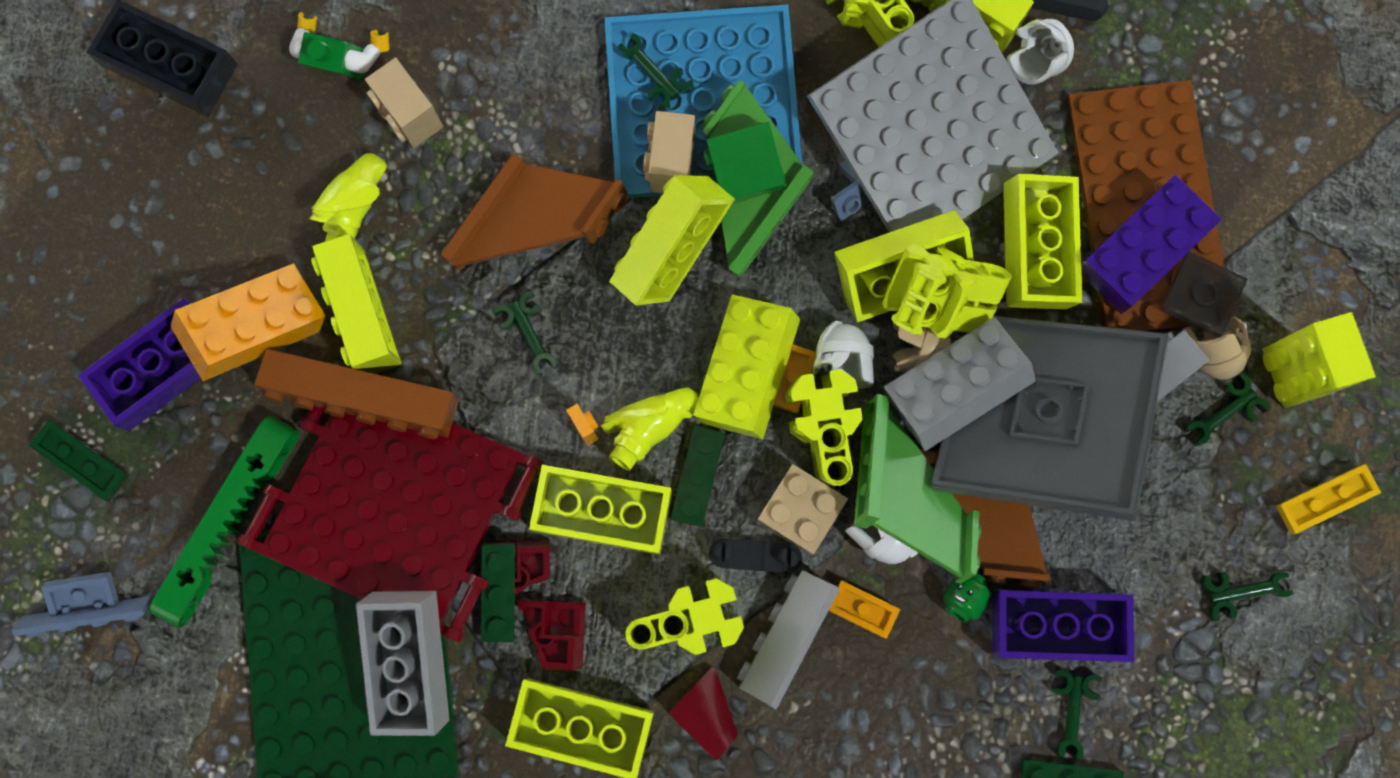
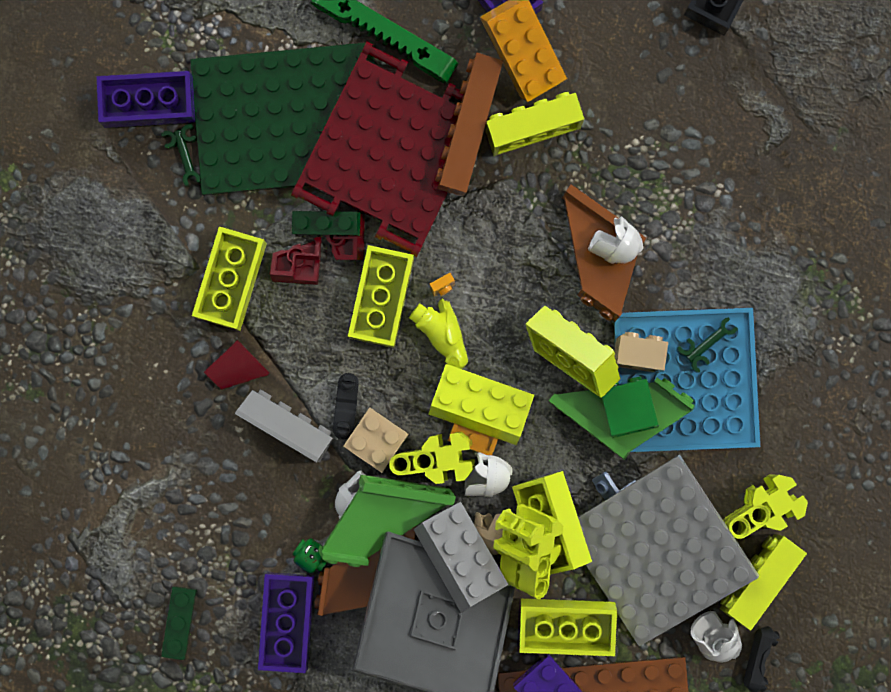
camera: 90 degrees right, 5 degrees up
torso [289,12,389,80] -> none
neon yellow animal [309,153,387,242] -> none
light grey brick [356,591,449,736] -> none
tan brick [365,57,443,148] -> none
dark green bar [492,291,558,376] -> none
neon yellow connector [626,578,744,655] -> none
dark green plate [671,426,725,528] -> none
light orange plate [829,580,901,639] -> none
dark green bar [1051,669,1102,760] -> none
none -> white helmet [588,217,643,264]

